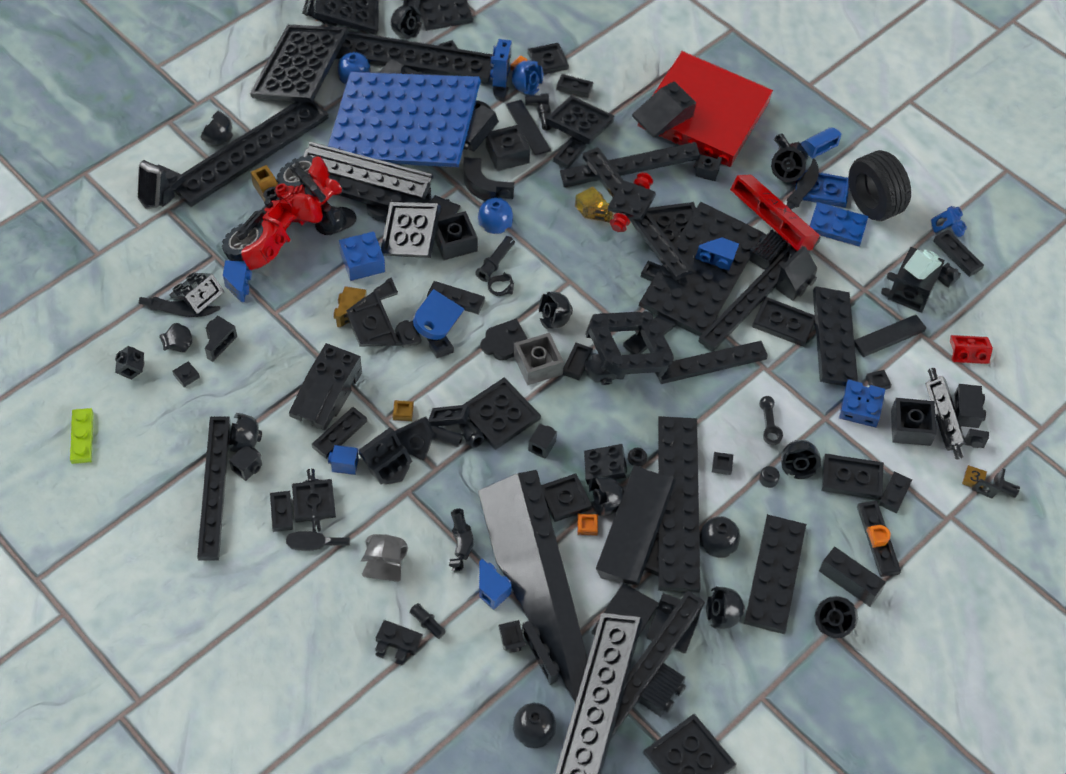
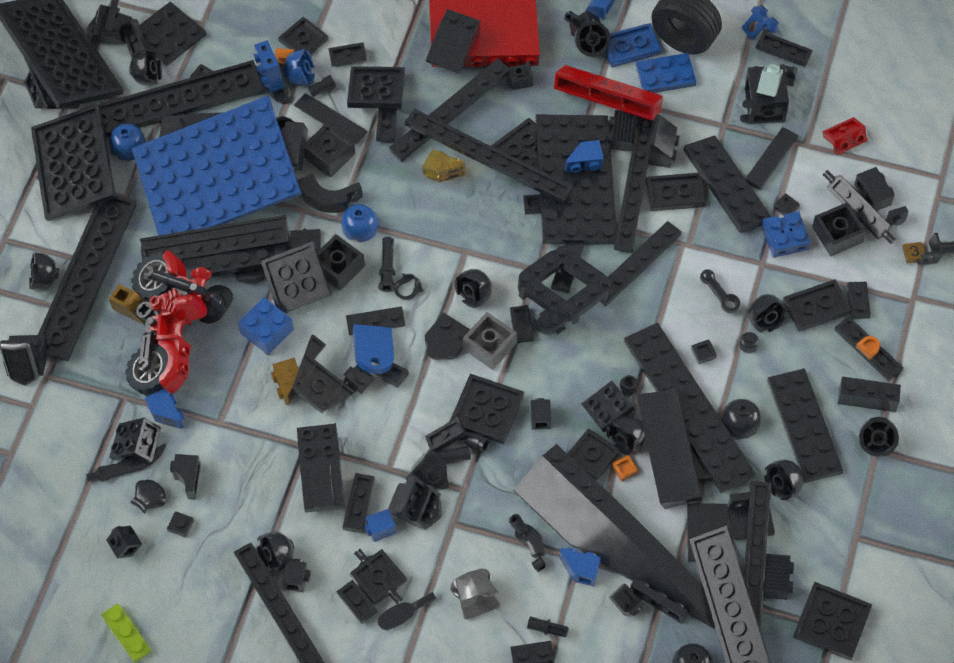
camera: 25 degrees left, 5 degrees up
pearl gold tile [392,400,414,421] -> none
black pin [537,104,552,130] -> none
black plate [608,172,656,232] -> none
black sword [786,158,819,210] -> none

